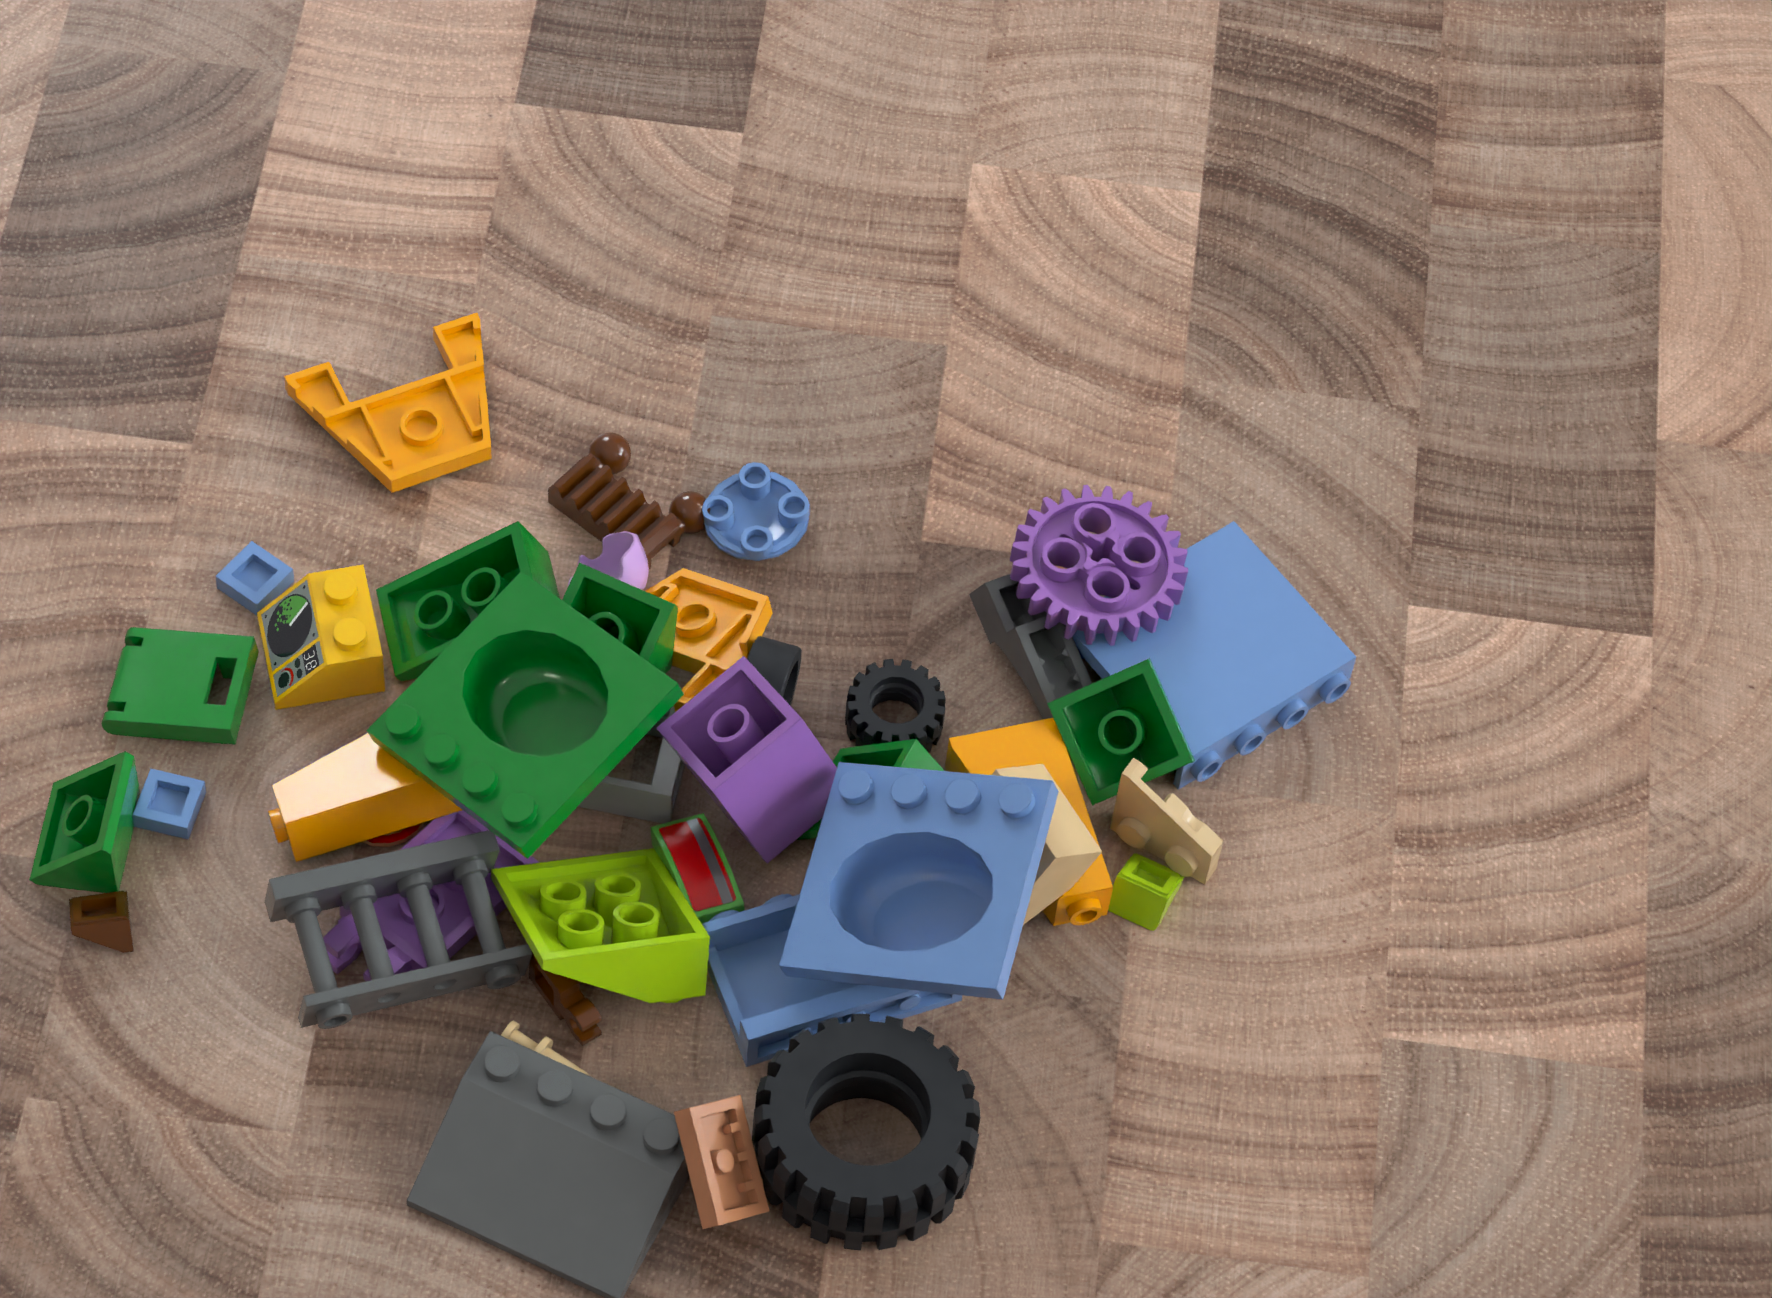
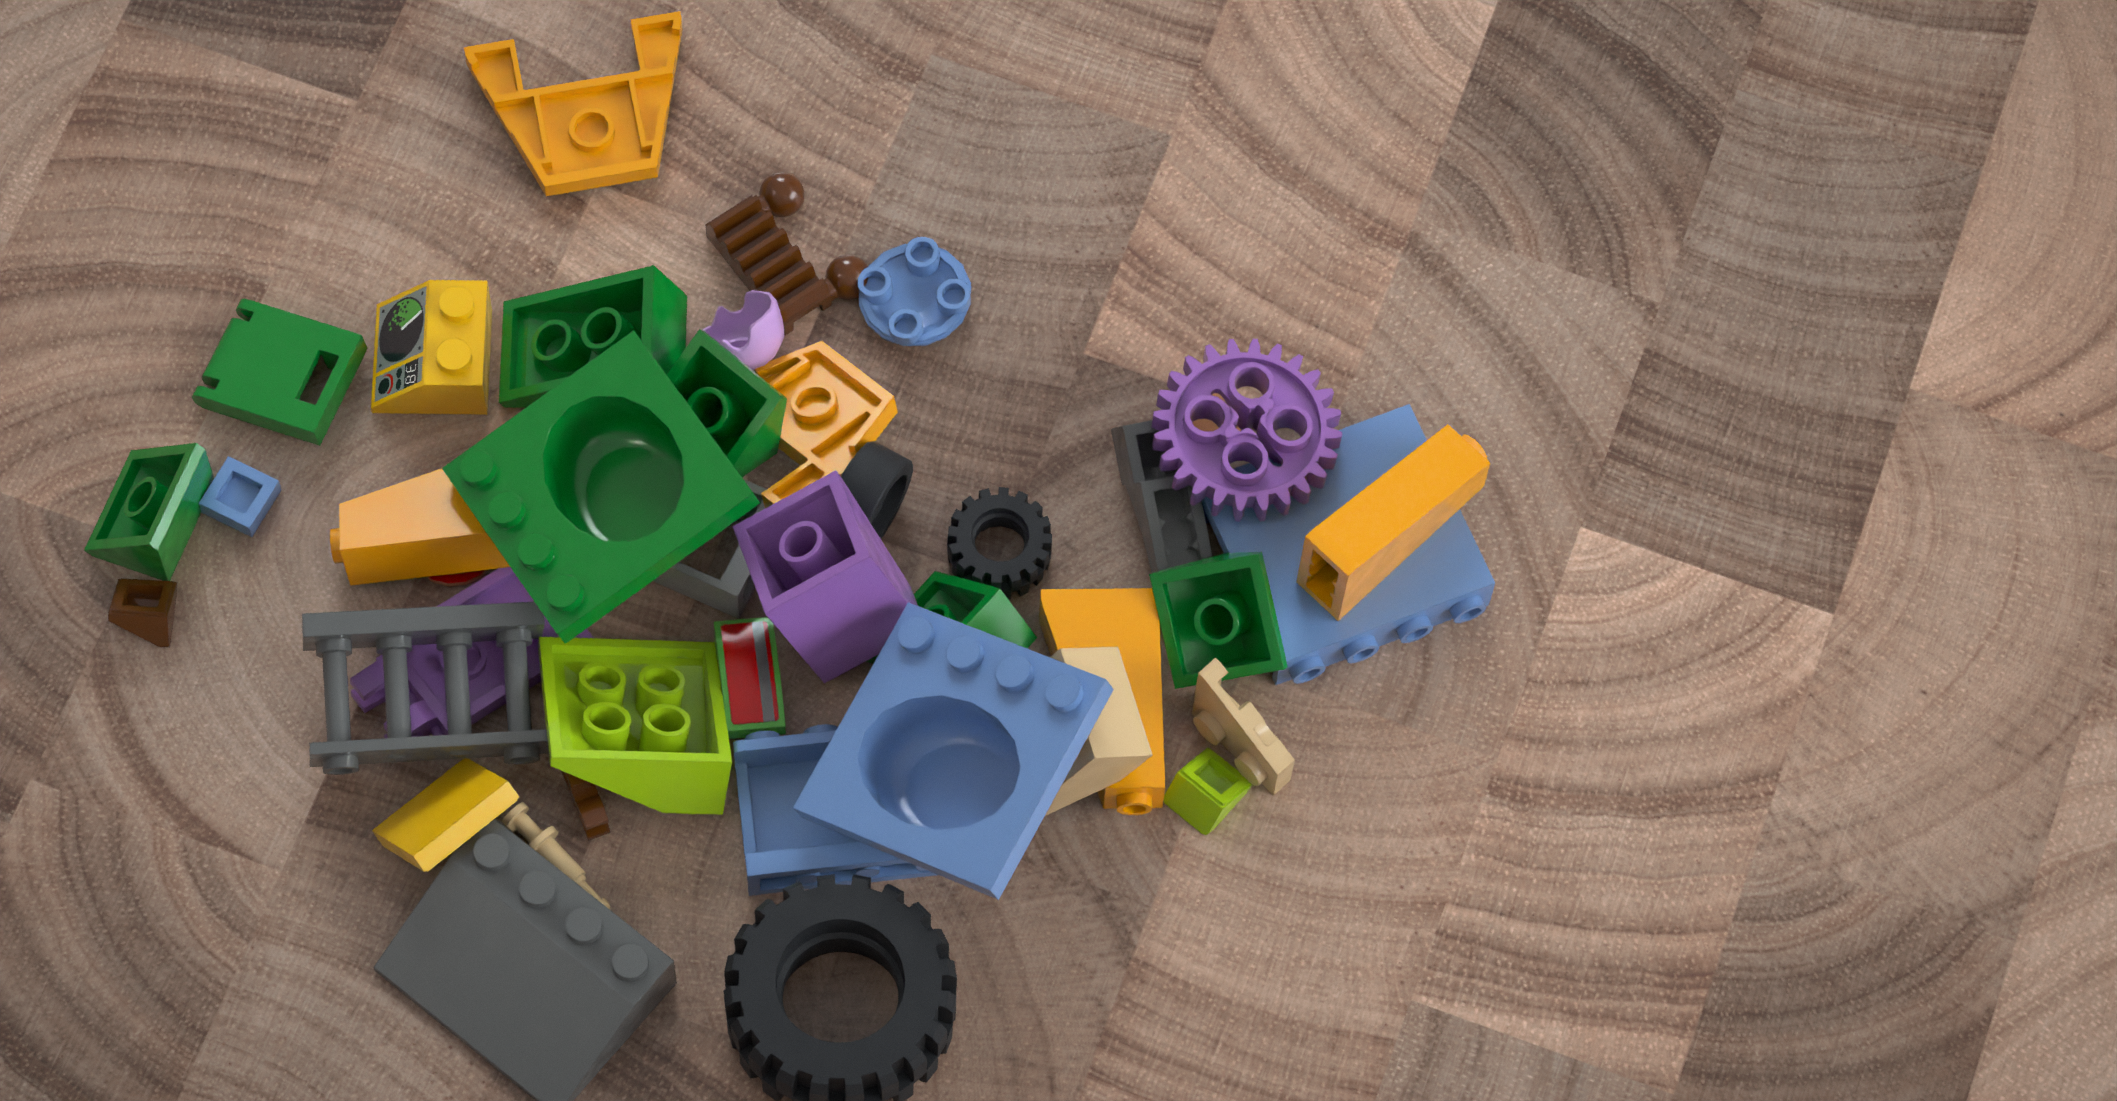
camera: 15 degrees right, 10 degrees up
medium blue tile [215,541,294,615] -> none
nougat bracket [674,1095,769,1229] -> none
none -> yellow tile [372,758,519,872]
none -> light orange slope [1296,424,1490,621]

